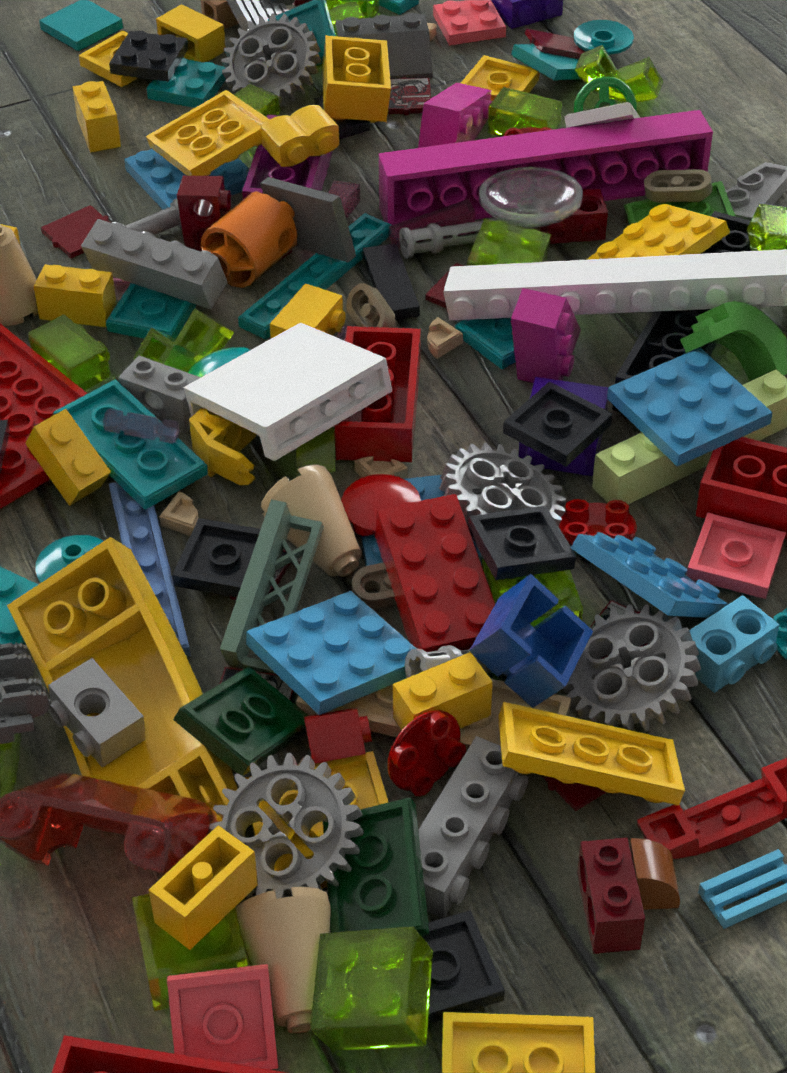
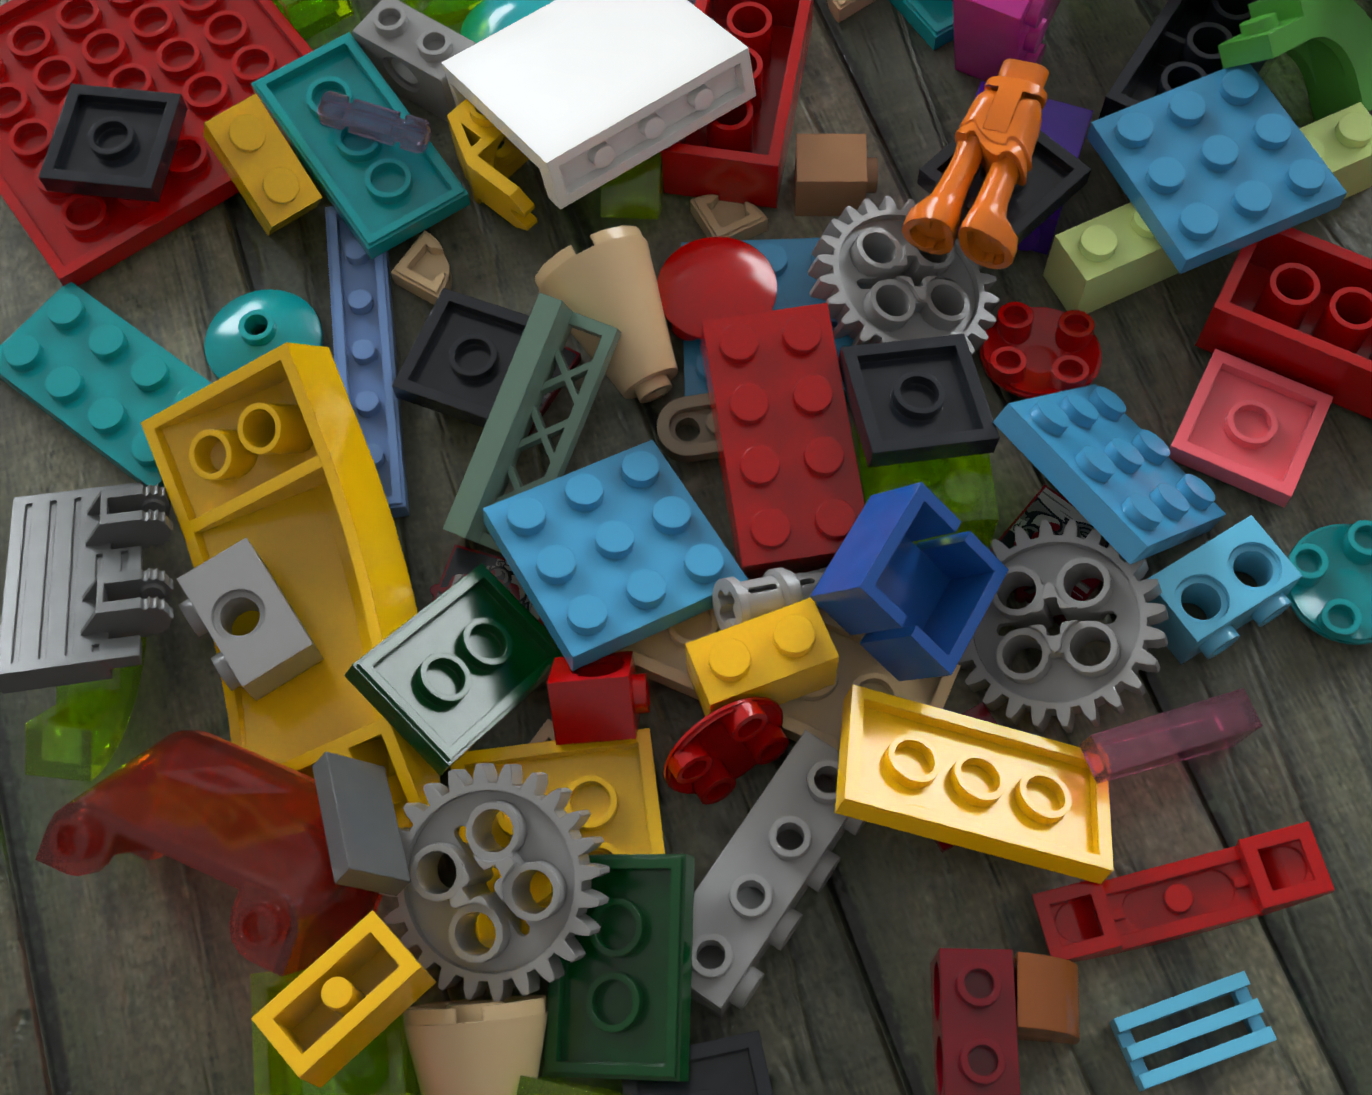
camera: 10 degrees right, 20 degrees up
none -> dark grey tile [312,751,411,896]
none -> medium nougat brick [795,134,878,216]
none -> orange piece [901,58,1049,269]
none -> clear pink piece [1080,688,1263,784]

